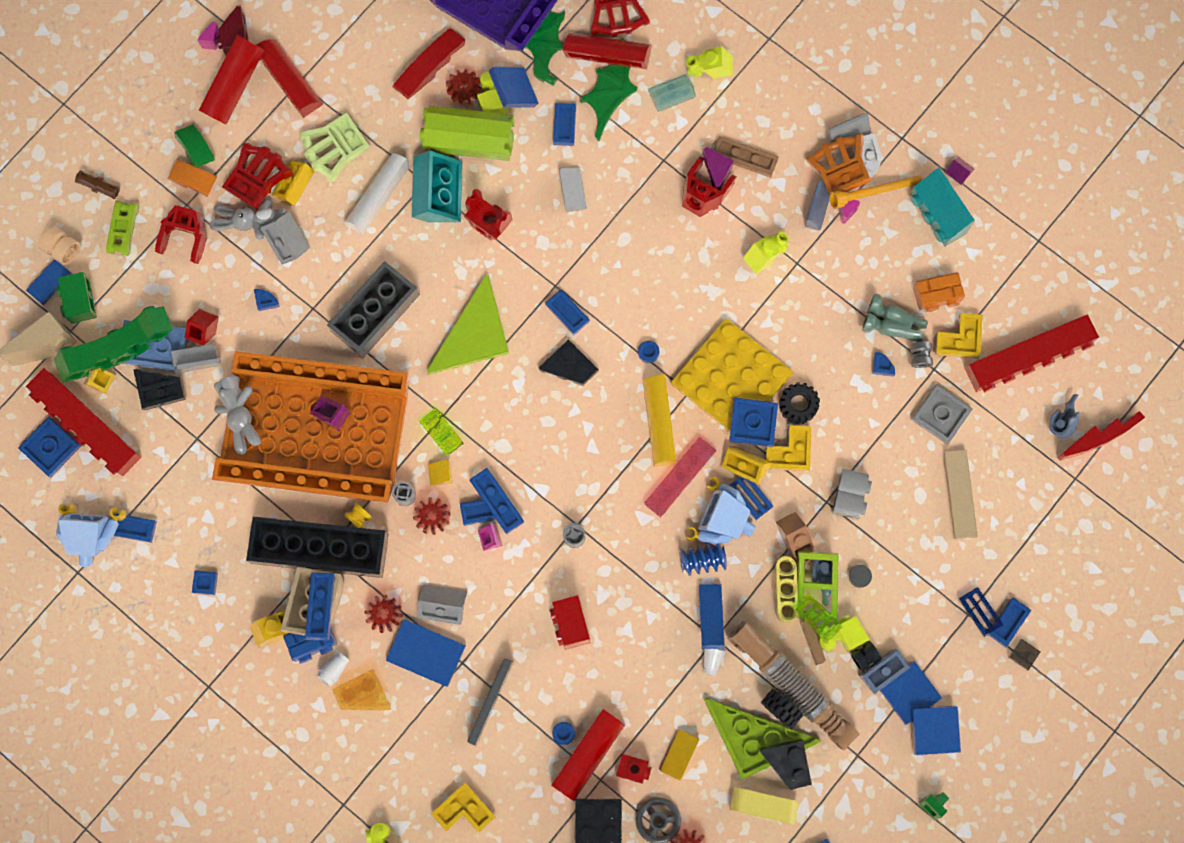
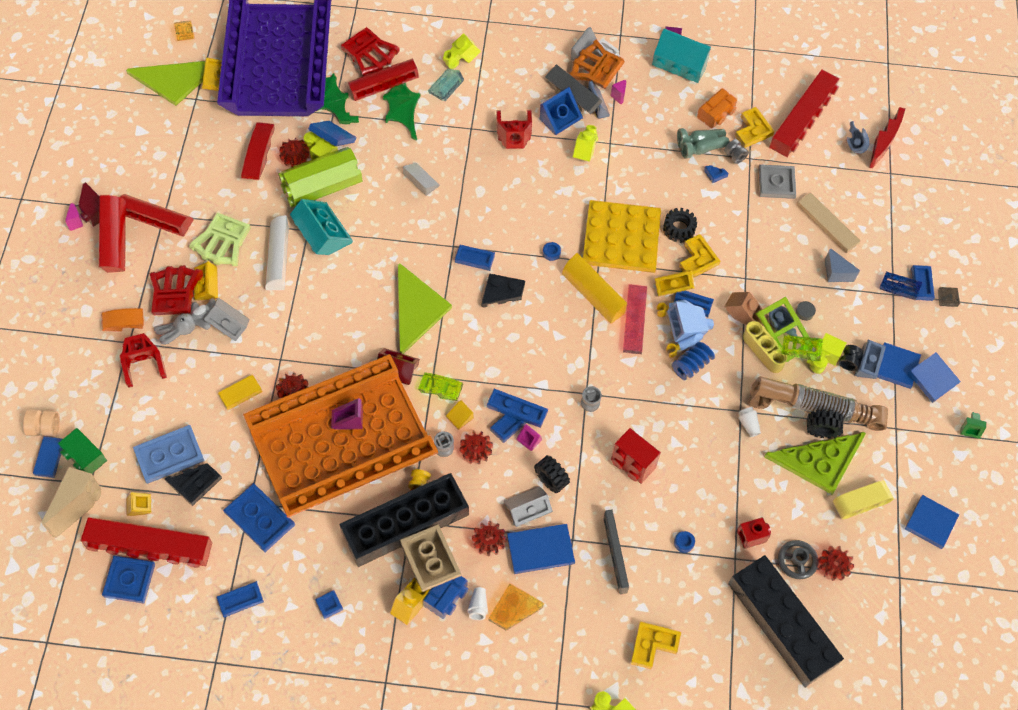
camera: 40 degrees left, 15 degrees down
green brick [53,306,173,383] -> none
light blue torso [56,503,126,567] -> none
reddish brown pin [75,170,120,199] -> none
lime plate [106,200,139,256] -> none
light grey panel [170,344,221,374] -> none
green slope [174,124,215,168] -> none
red brick [184,309,219,346] -> none
light grey animal [214,376,261,455] -> none
blue tile [254,289,280,311] -> none
blue tile [305,573,335,640] -> none
dark grey brick [327,261,420,358] -> none
red piece [464,189,513,240] -> none
red brick [551,709,625,801] -> none
blue tile [553,103,576,146] -> none
yellow slope [660,730,700,781] -> none
blue tile [699,584,725,649] -> none
magenta slope [702,147,734,190] -> none
medium nougat tile [714,136,779,178] -> none
blue tile [729,397,778,447] -> none
black wing [759,739,812,790] -> none
medium nougat tile [800,618,826,665] -> none
light orange piece [829,175,923,209] -> none
light grey brick [832,469,872,520] -> none
none -> yellow tile [218,374,263,410]
none -> blue tile [223,483,295,553]
none -> clear red gear [276,372,309,398]
none -> dark red panel [377,348,420,385]
none -> black tyre [534,455,570,493]
none -> blue slope [539,87,583,135]
none -> dark grey tile [545,64,602,115]
none -> sand blue slope [825,249,860,282]

